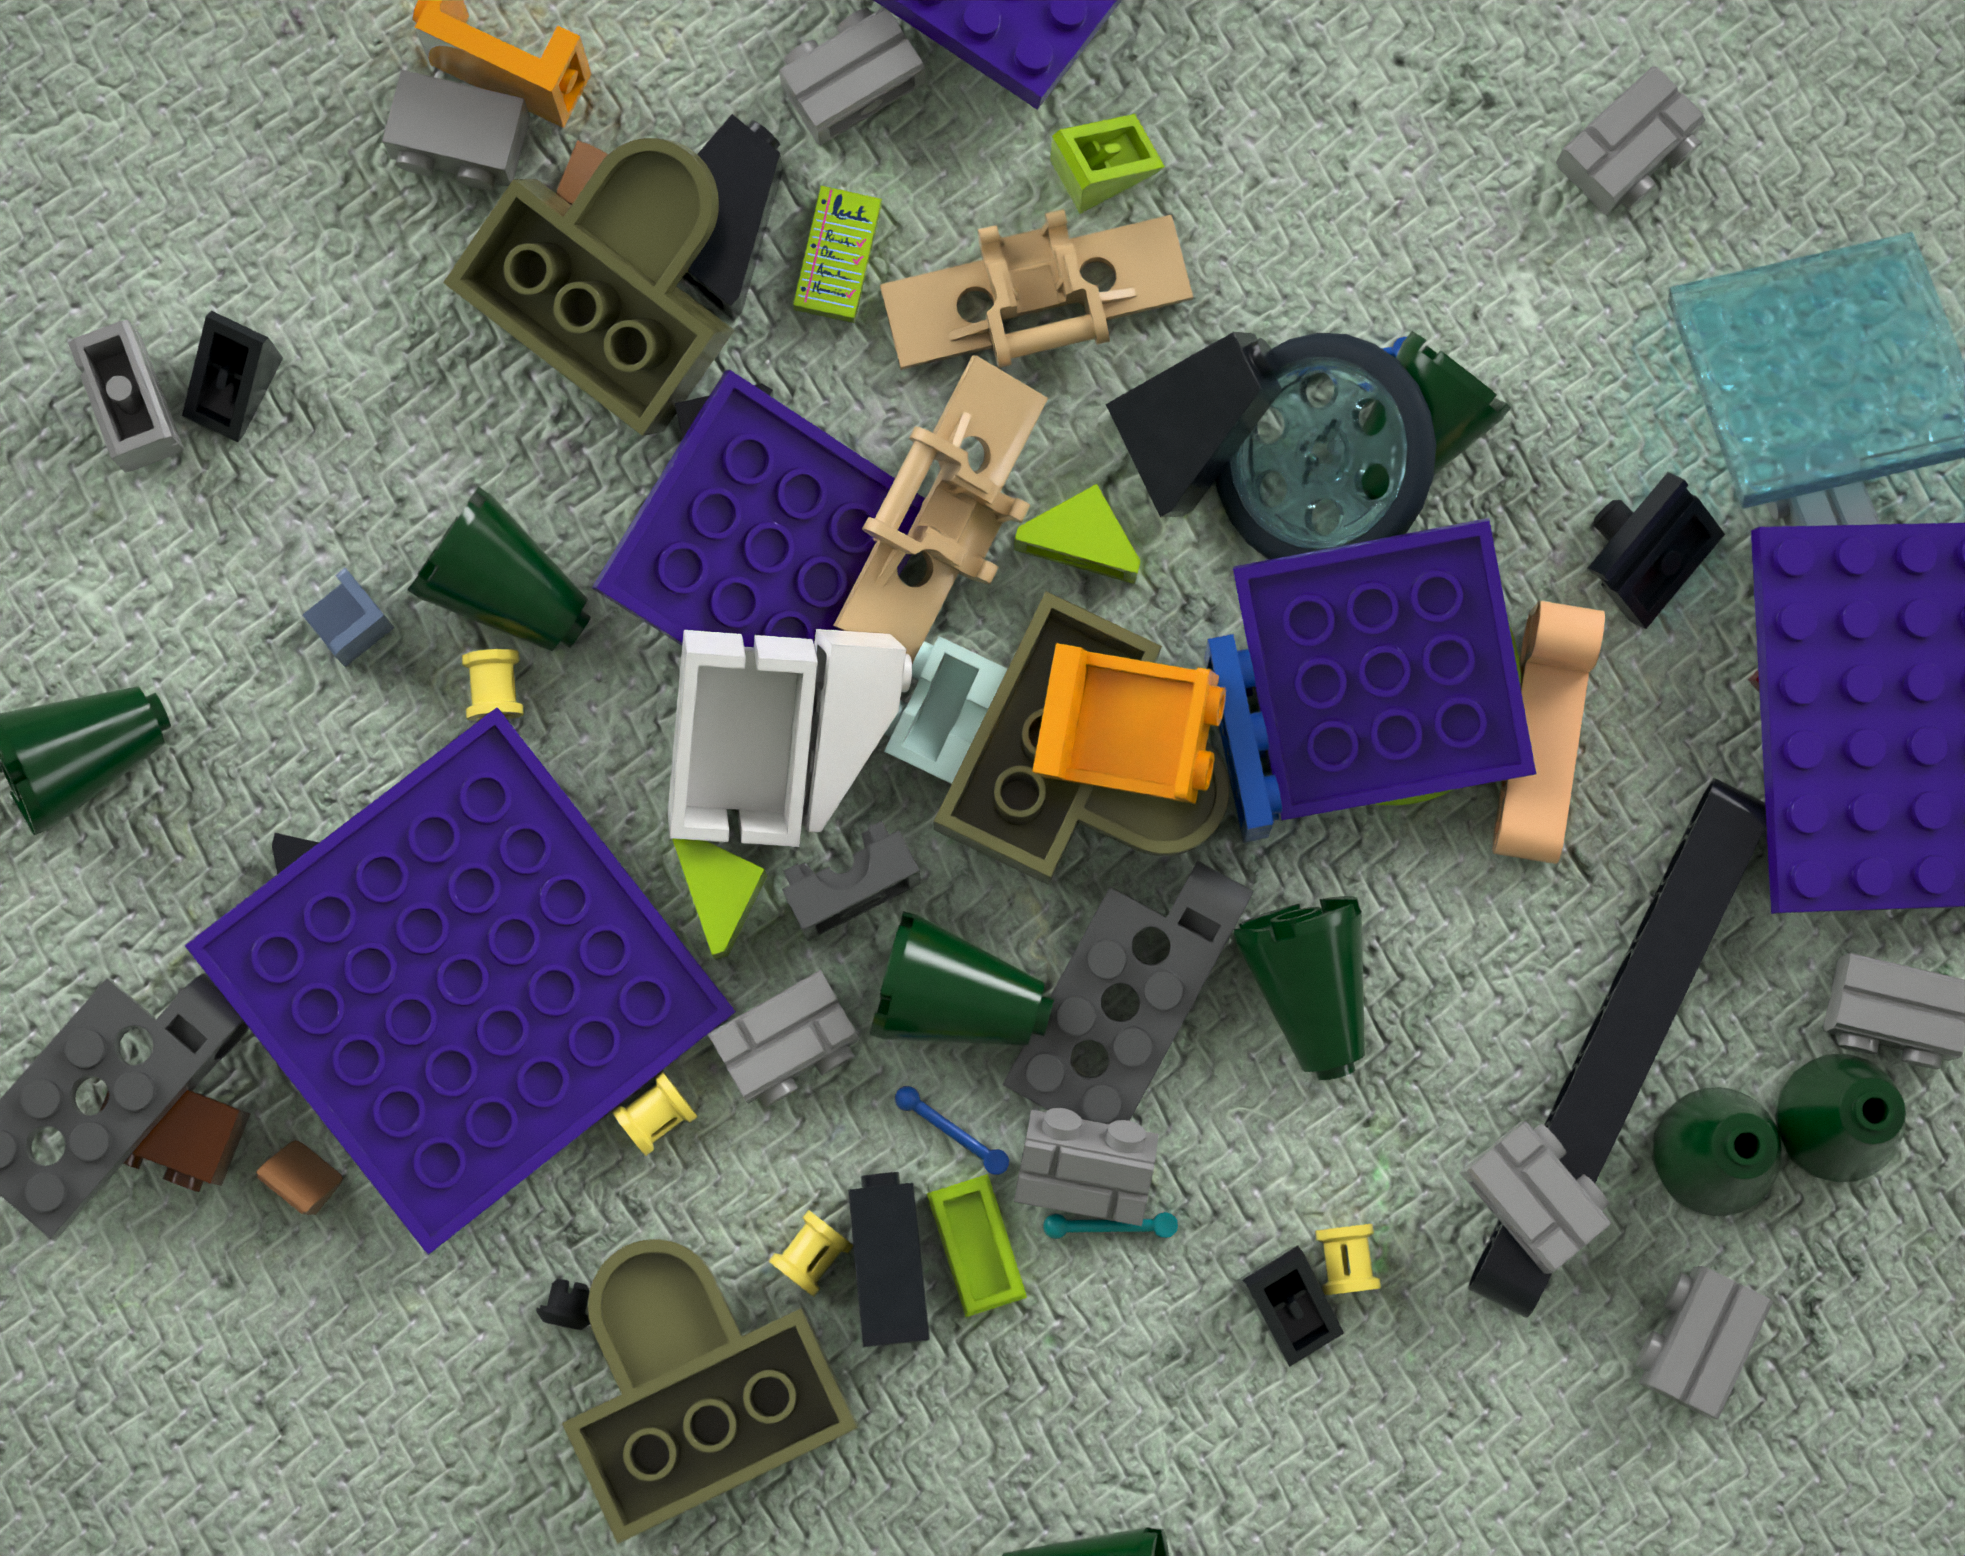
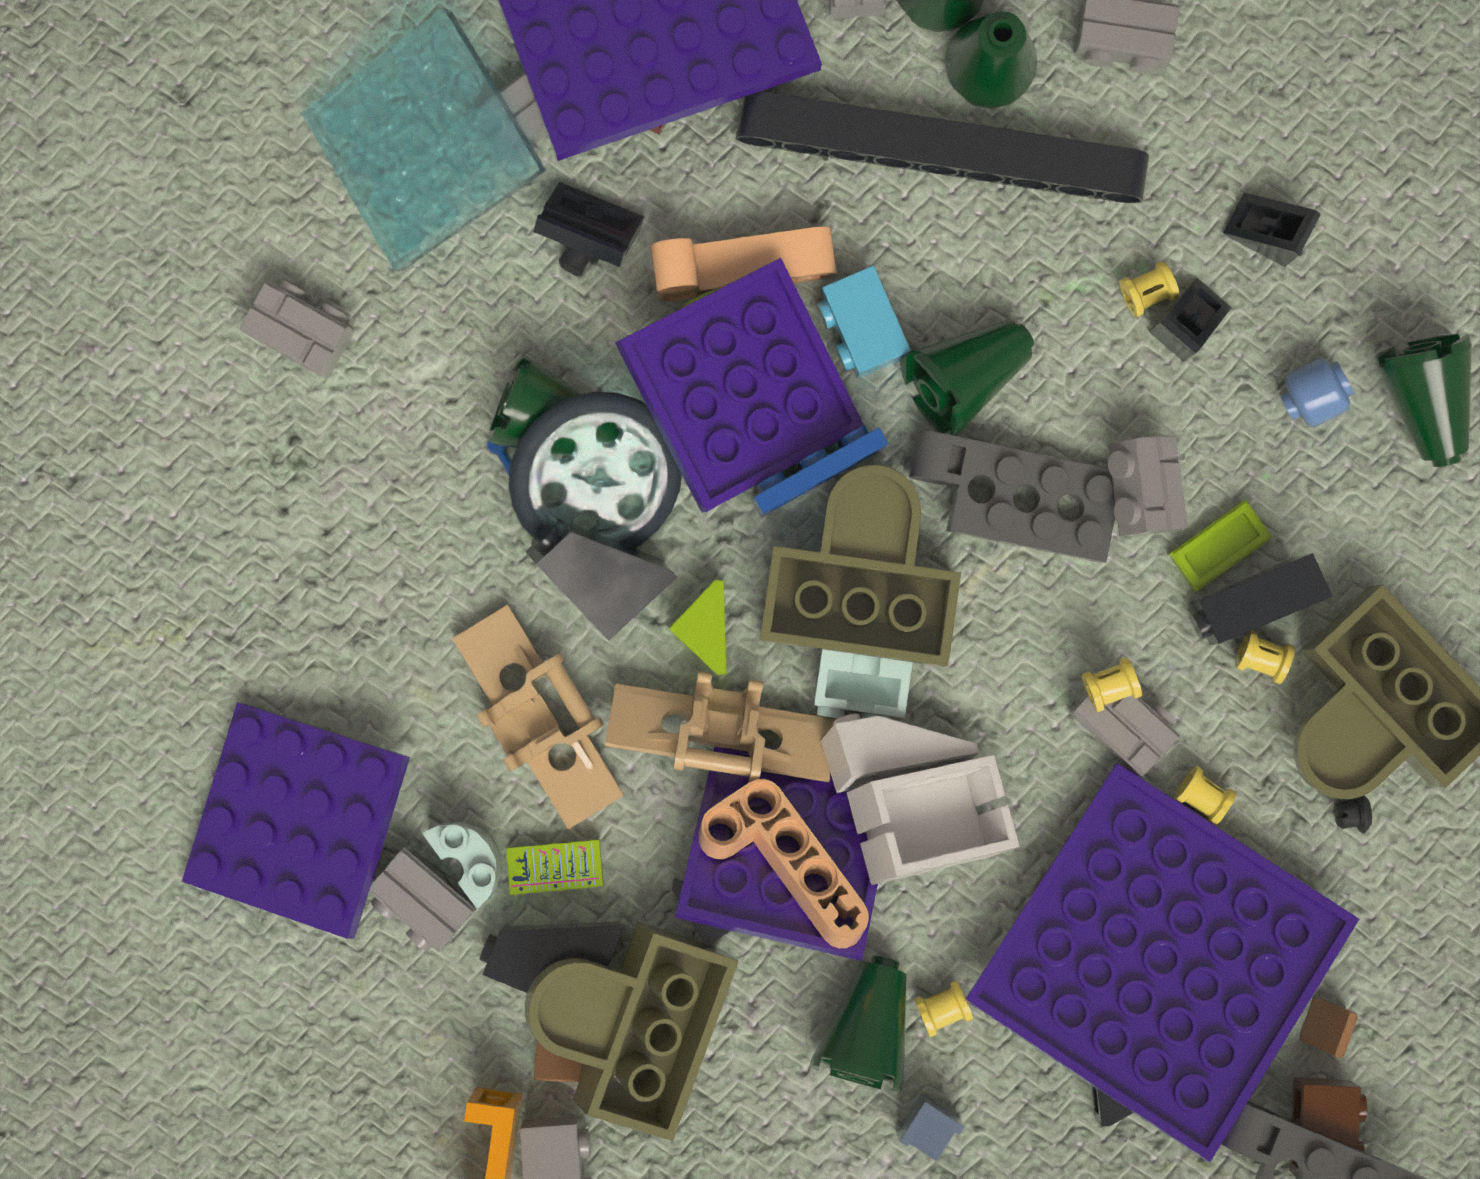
camera: 105 degrees left, 5 degrees up
lime slope [672,838,768,960] -> none
dark grey brick [782,821,921,942] -> none
dark green cone [870,911,1054,1046] -> none
blue hinge [895,1086,1009,1175] -> none
light orange panel [1032,643,1226,804] -> none
teal hinge [1043,1212,1178,1239] -> none
lime slope [1050,114,1165,214] -> none
light grey brick [1460,1121,1612,1274] -> none
none -> light aqua cylinder [422,822,501,910]
none -> light nougat beam [699,779,869,948]
none -> medium azure brick [817,266,911,379]
none -> light yellow bush [1081,657,1142,712]
none -> black slope [1223,193,1321,267]
none -> medium blue head [1280,357,1355,427]

